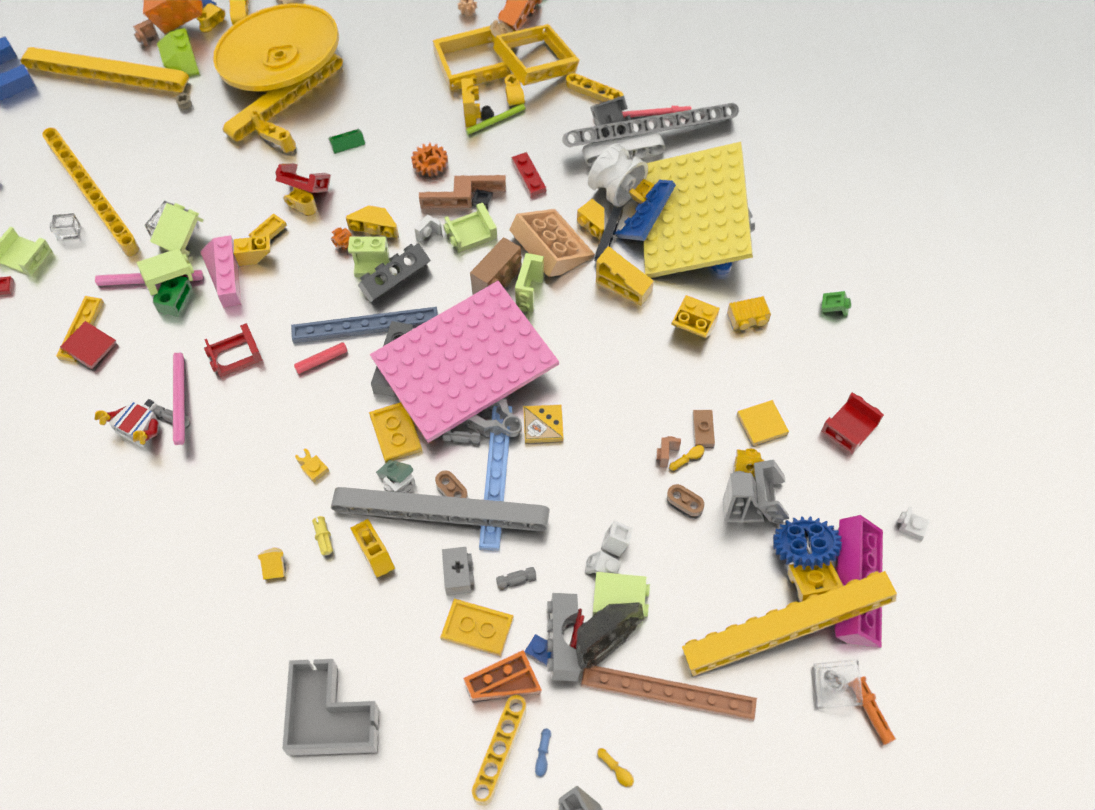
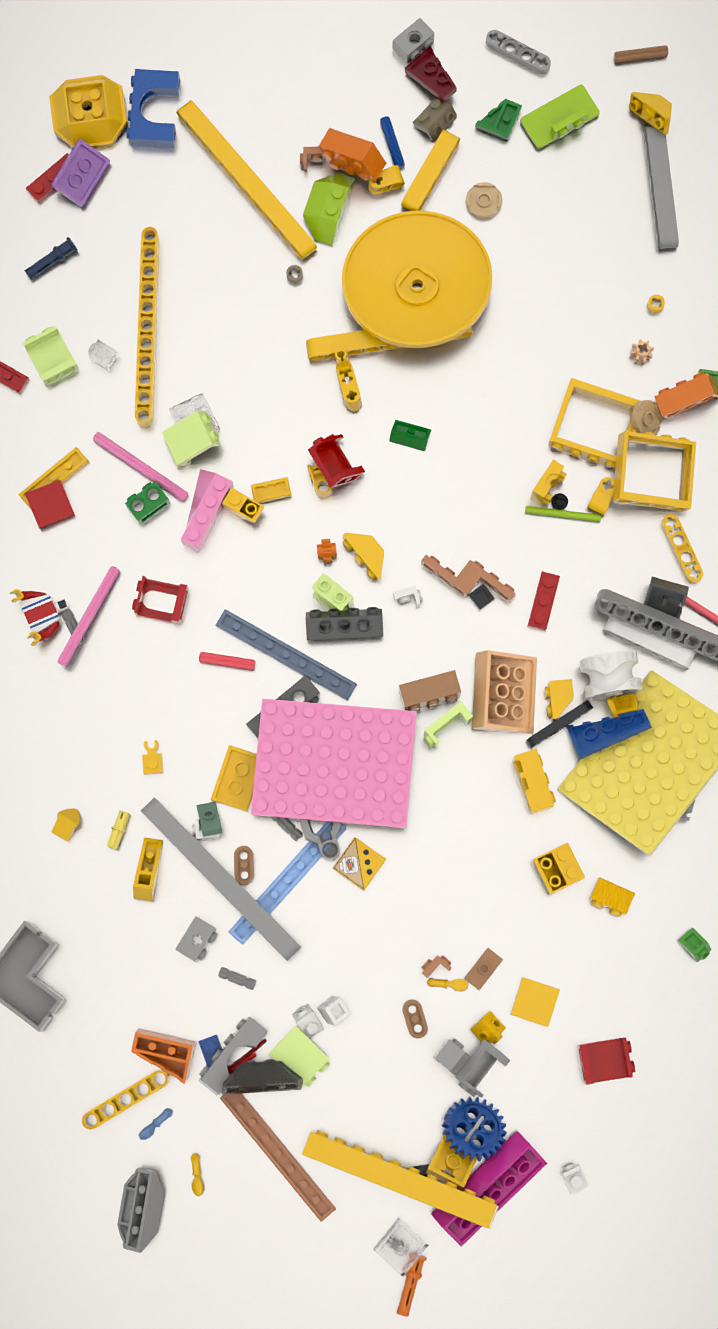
camera: 40 degrees right, 20 degrees up
yellowish green panel [136,248,194,295] -> none
orange gear [411,143,448,176] -> none
yellow tile [440,598,514,657] -> none
yellowish green panel [443,202,497,253] -> none

